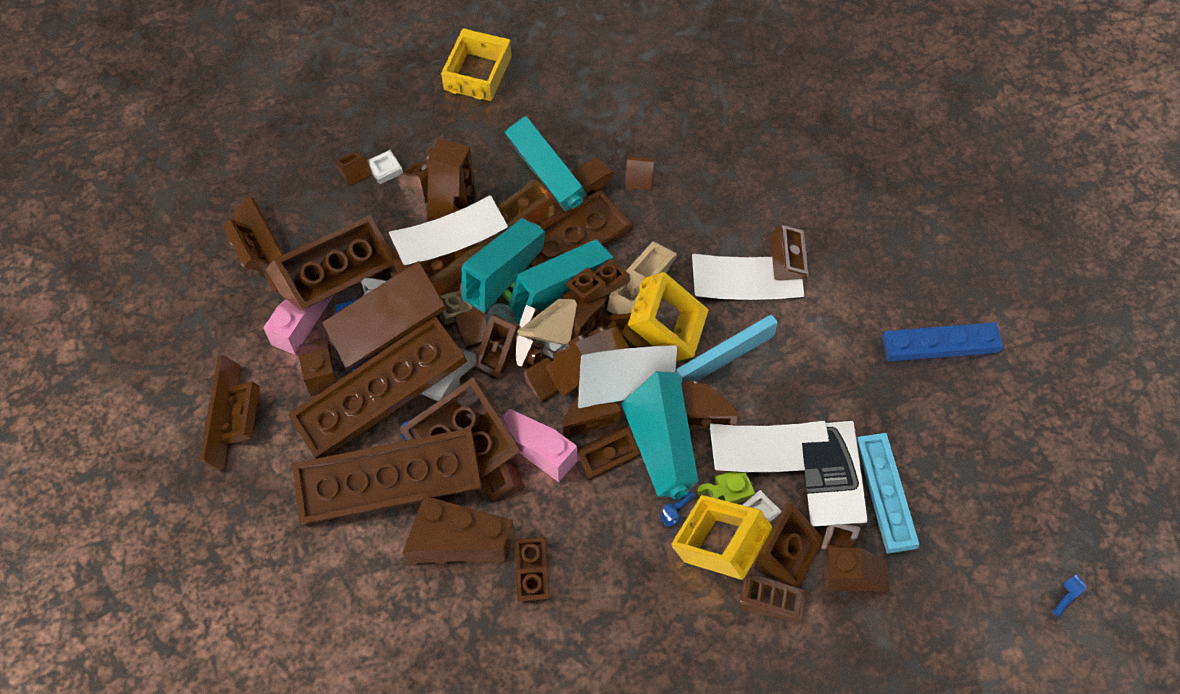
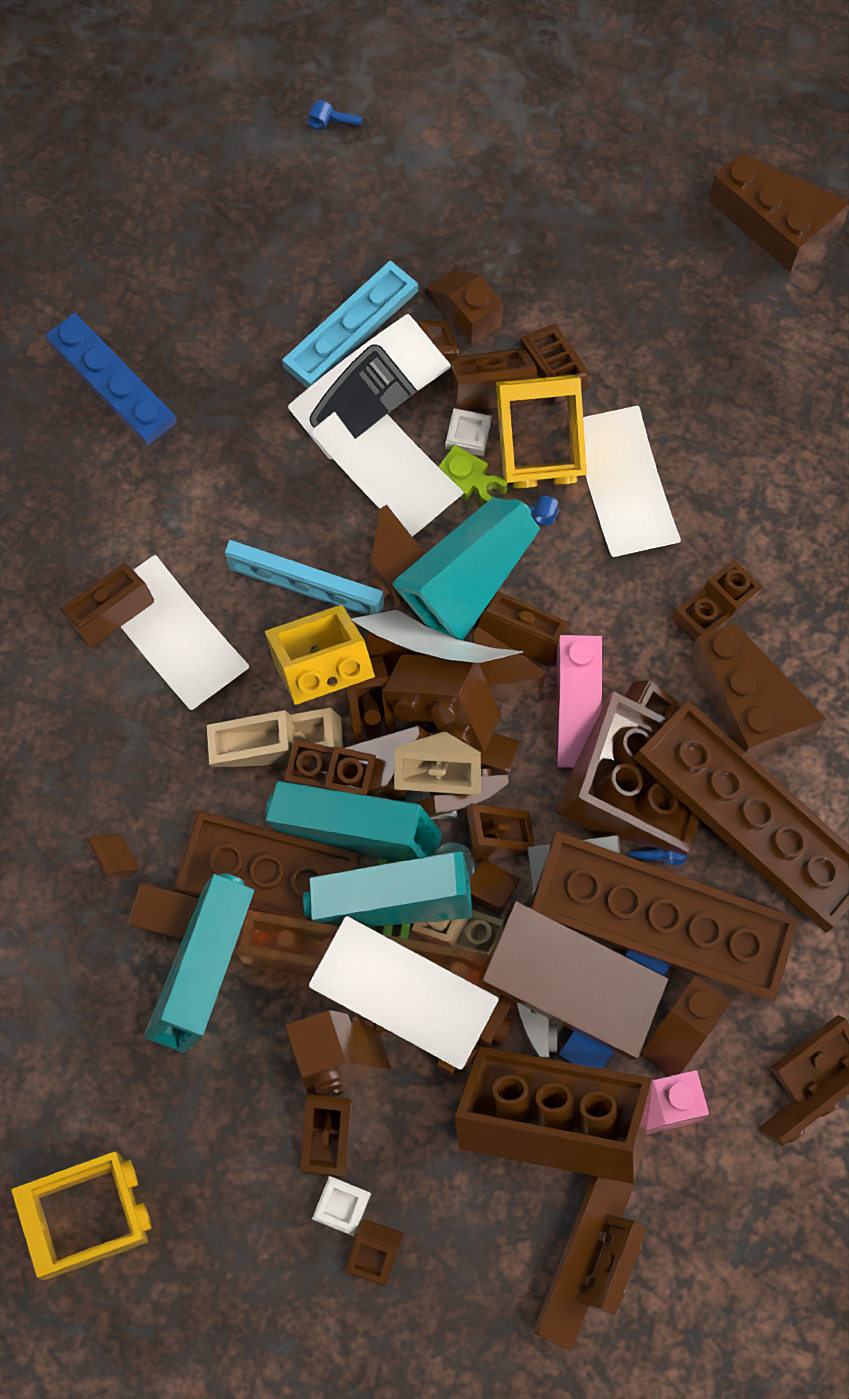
camera: 130 degrees left, 10 degrees up
none -> white sticker [583,406,681,557]

